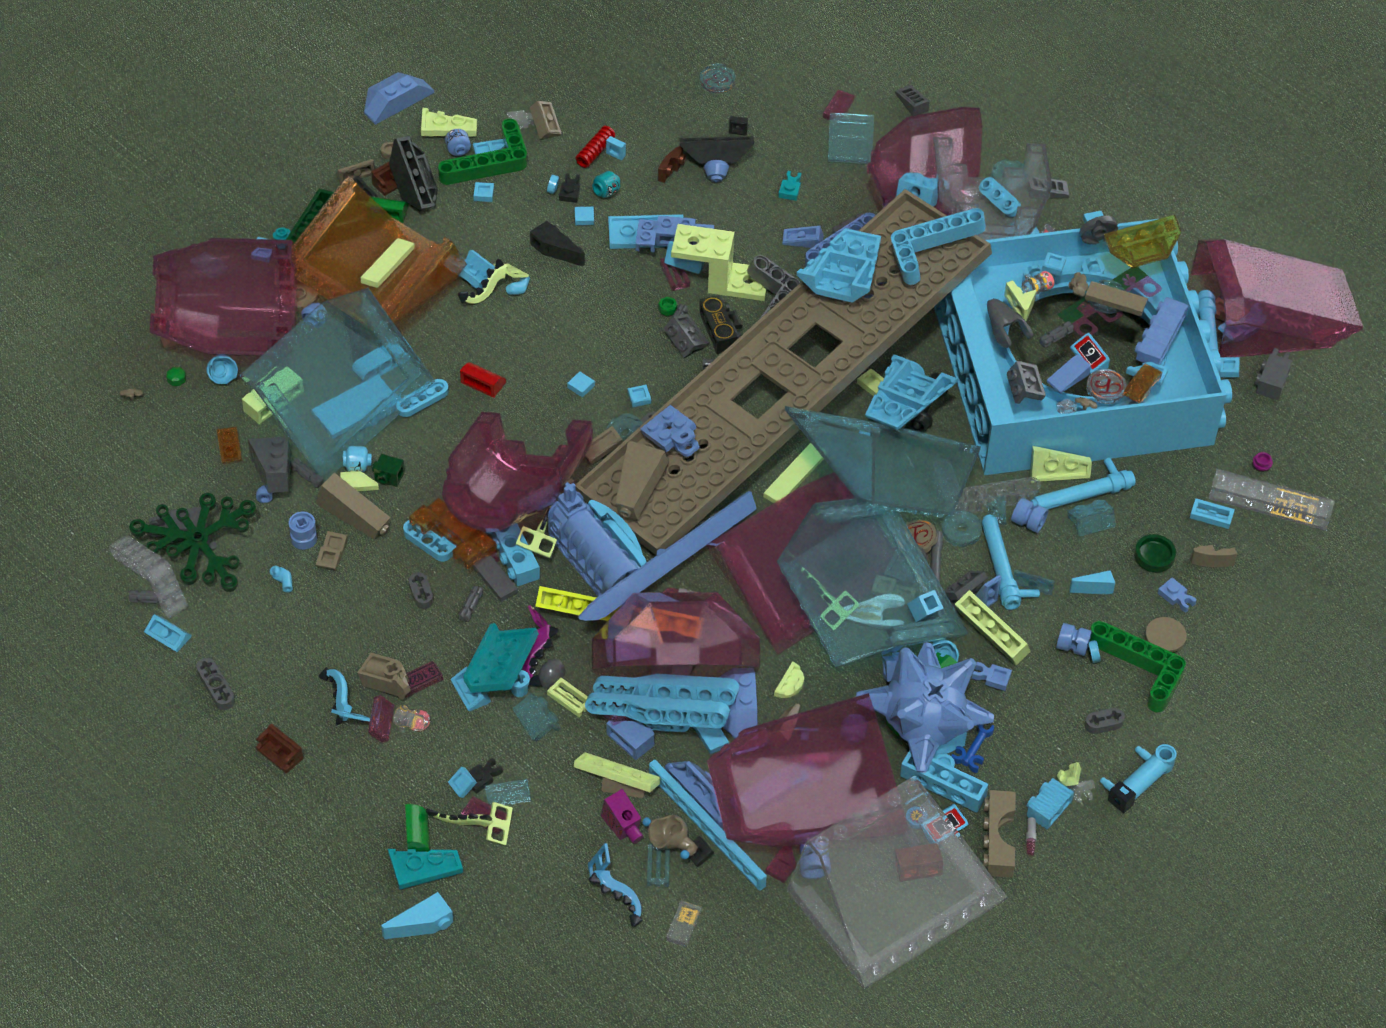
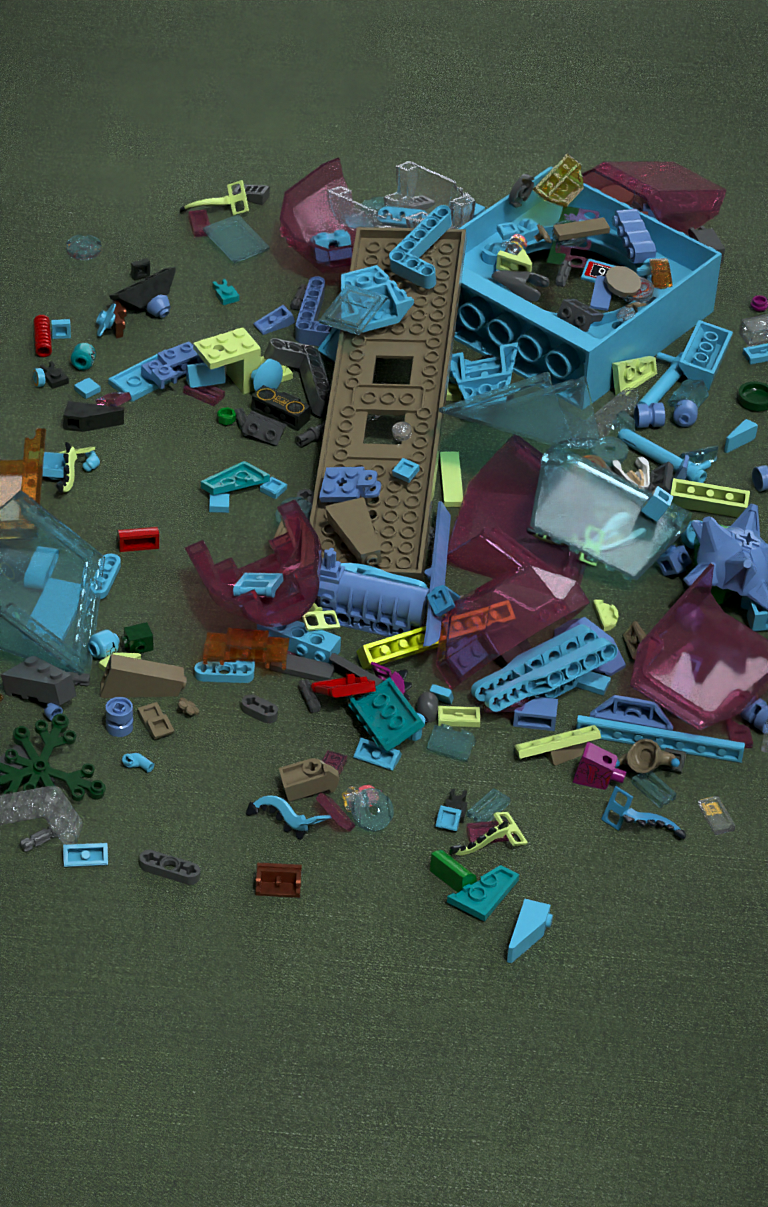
camera: 40 degrees left, 10 degrees down
none -> clear pink tile [95,392,132,407]
none -> medium azure plate [96,303,116,337]
none -> dark tan plant [178,698,200,715]
none -> yellowish green piece [180,180,249,215]
none -> teal wing [200,461,270,495]
none -> medium azure plate [233,573,284,598]
none -> medium azure dish [251,359,283,391]
none -> red container [311,673,376,698]
none -> clear light blue piece [319,284,387,335]
none -> dark grey tile [329,653,383,687]
none -> clear light blue tile [352,788,394,832]
none -> clear tile [392,422,412,441]
none -> medium azure tile [392,458,420,483]
none -> dark azure bracket [427,585,461,617]
none -> medium azure tile [430,684,454,704]
none -> dark tan tile [604,266,641,297]
none -> white animal [613,457,650,490]
none -> medium blue head [673,399,698,427]
none -> medium azure slope [678,320,733,390]

